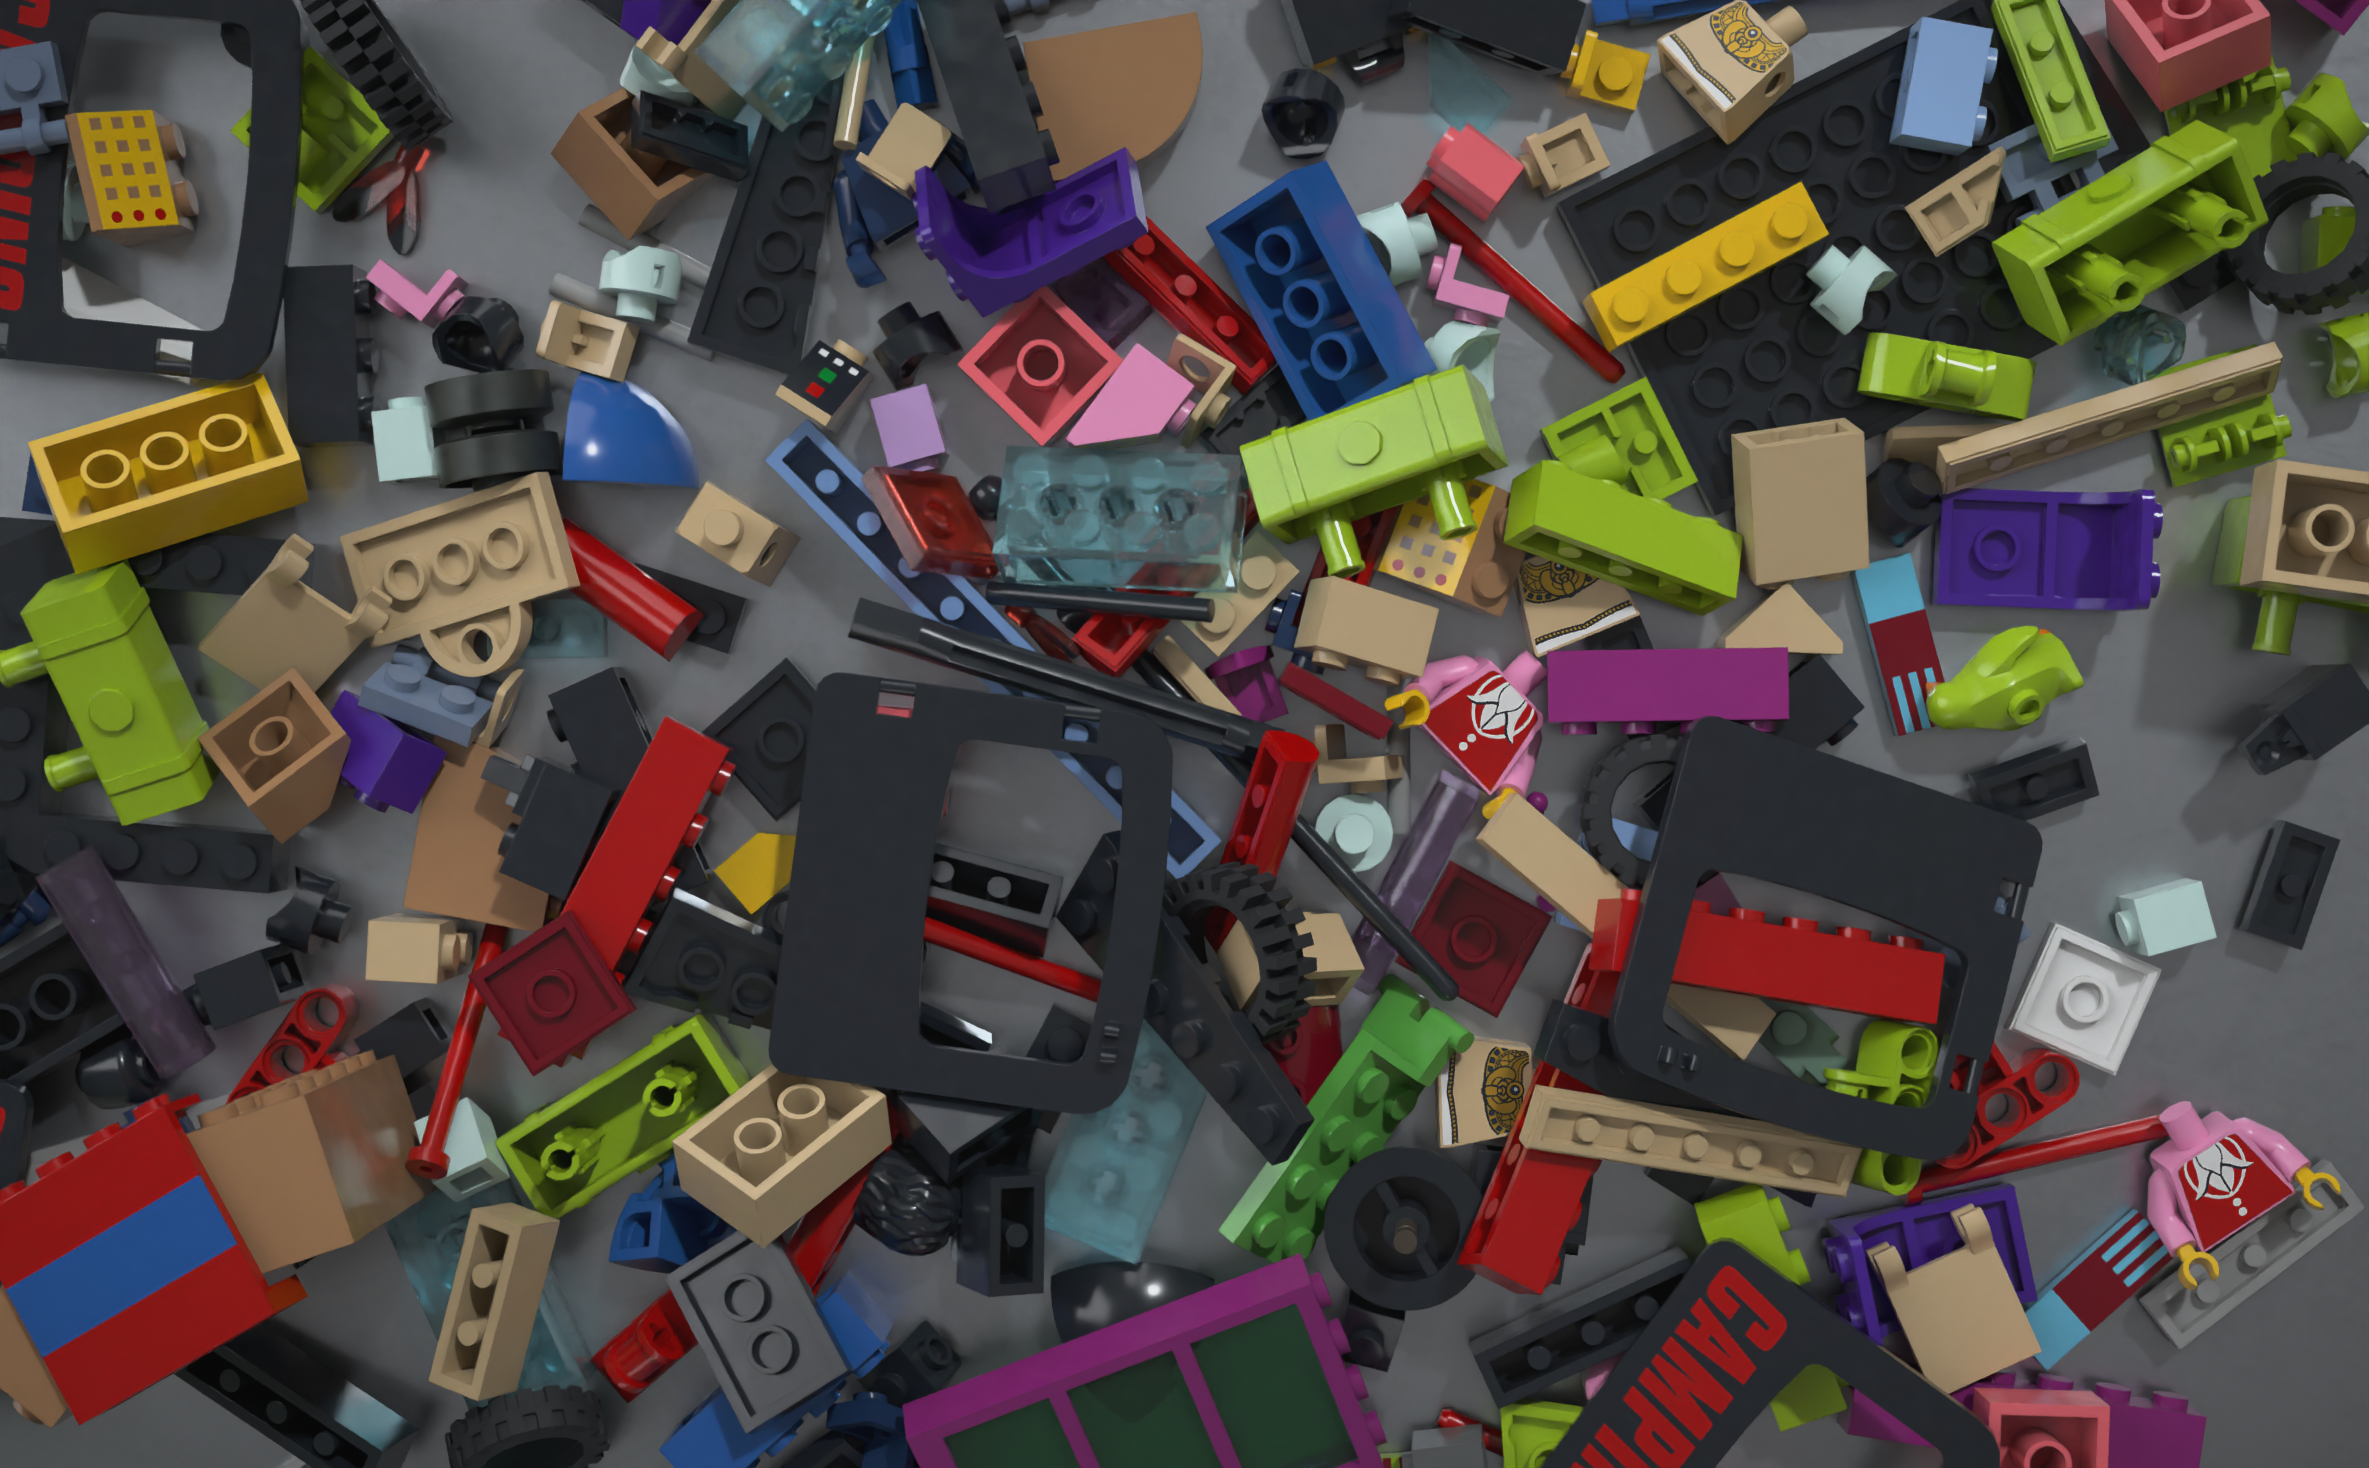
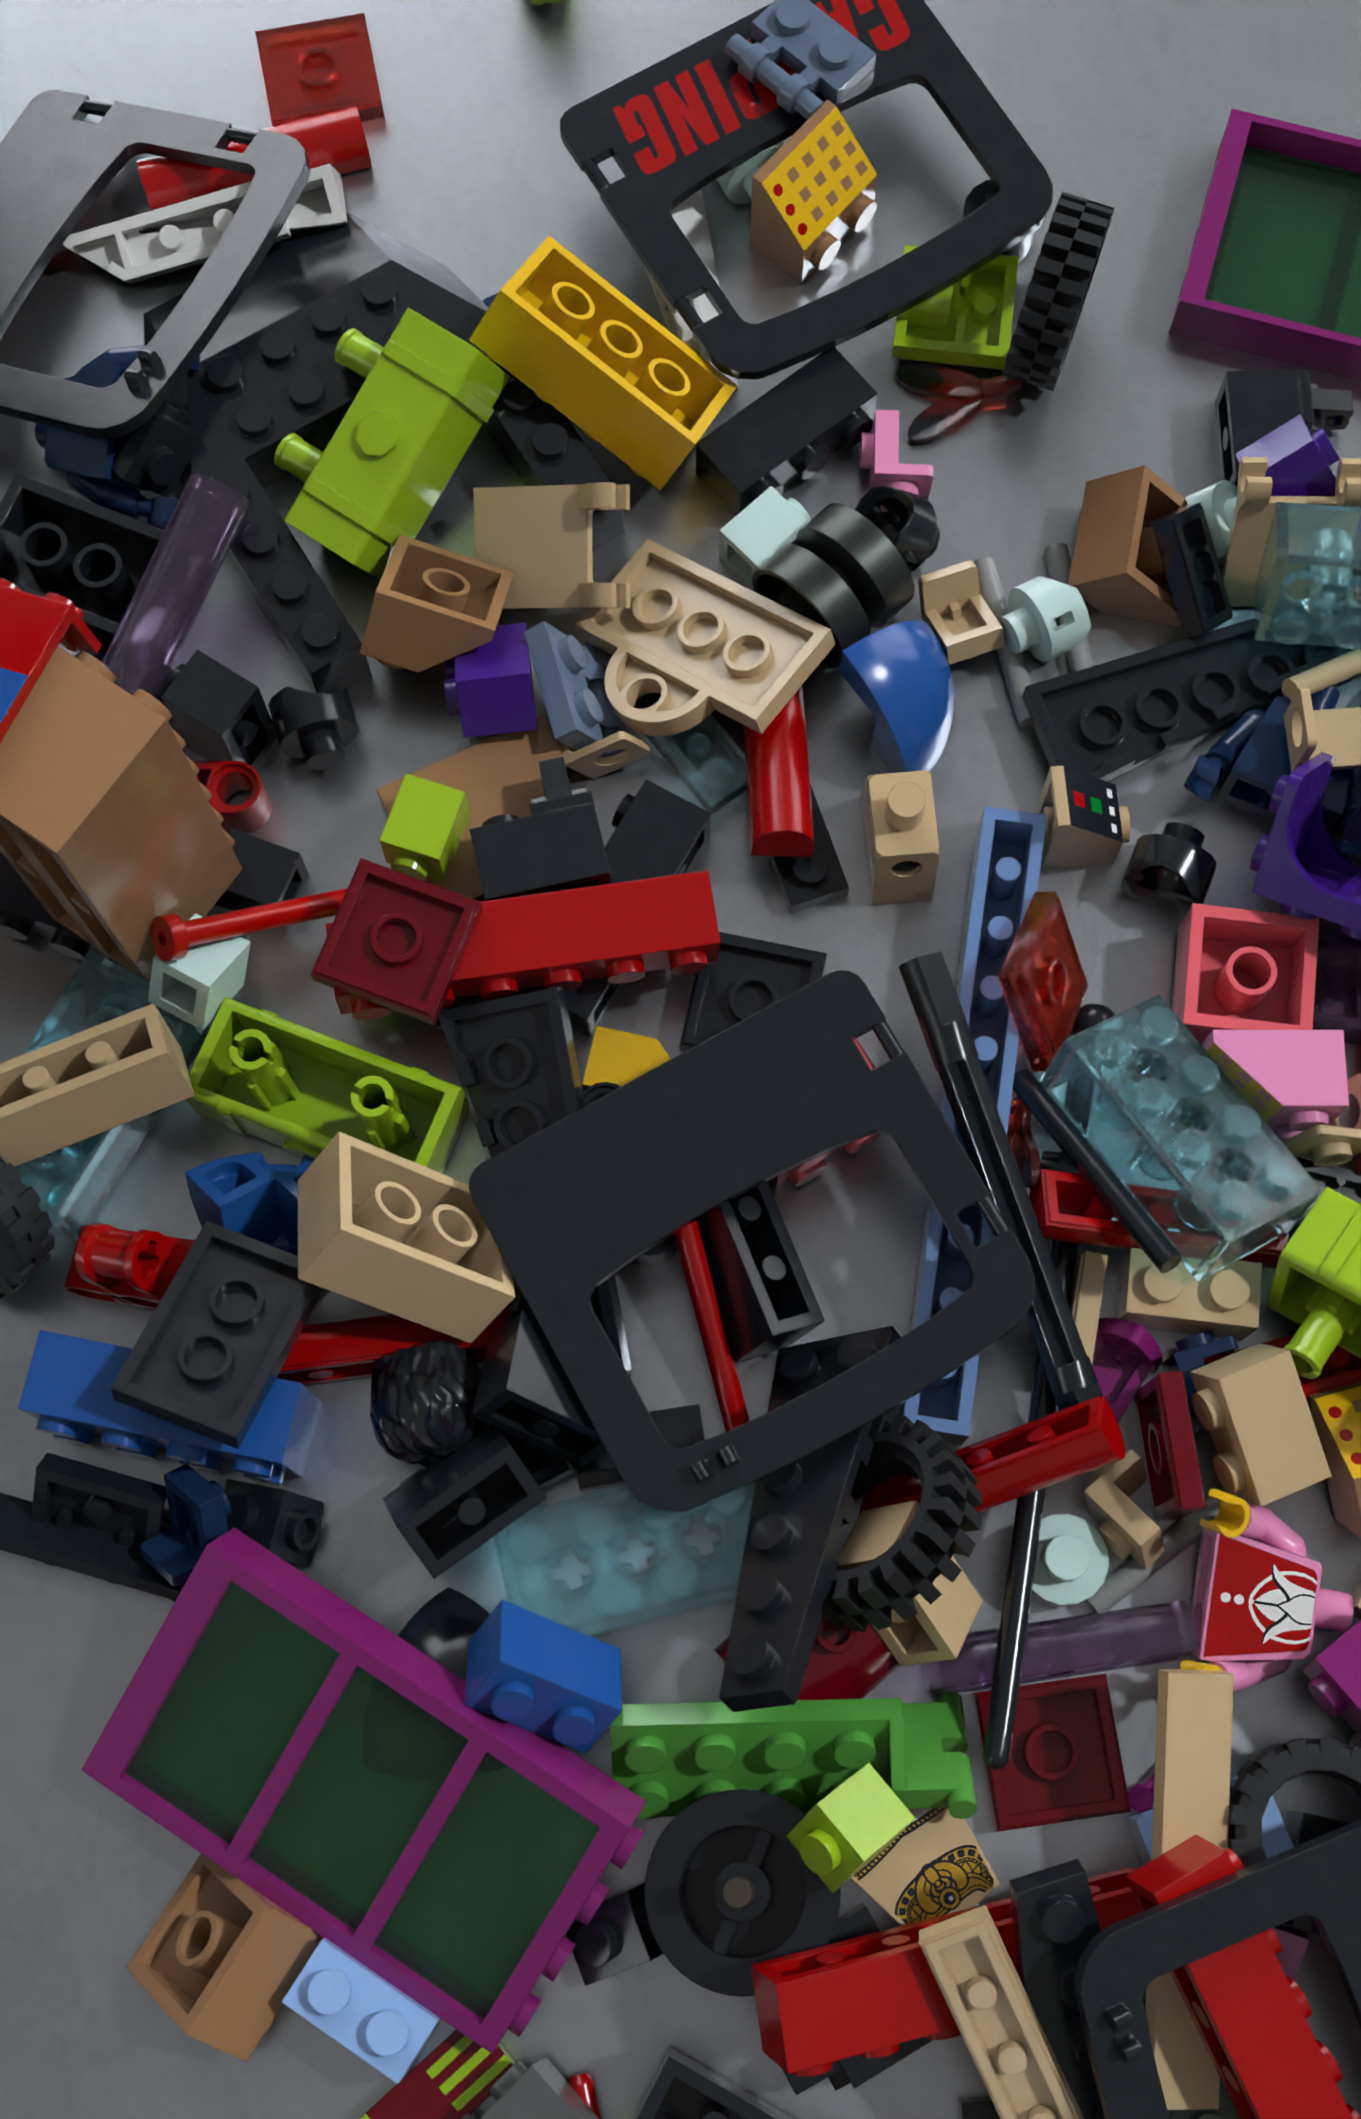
camera: 50 degrees right, 15 degrees down
tan brick [365,913,473,984] -> none
lavender brick [870,384,950,478] -> none
none -> lime brick [379,773,470,881]
none -> blue brick [465,1600,622,1754]
none -> lime brick [786,1763,916,1893]

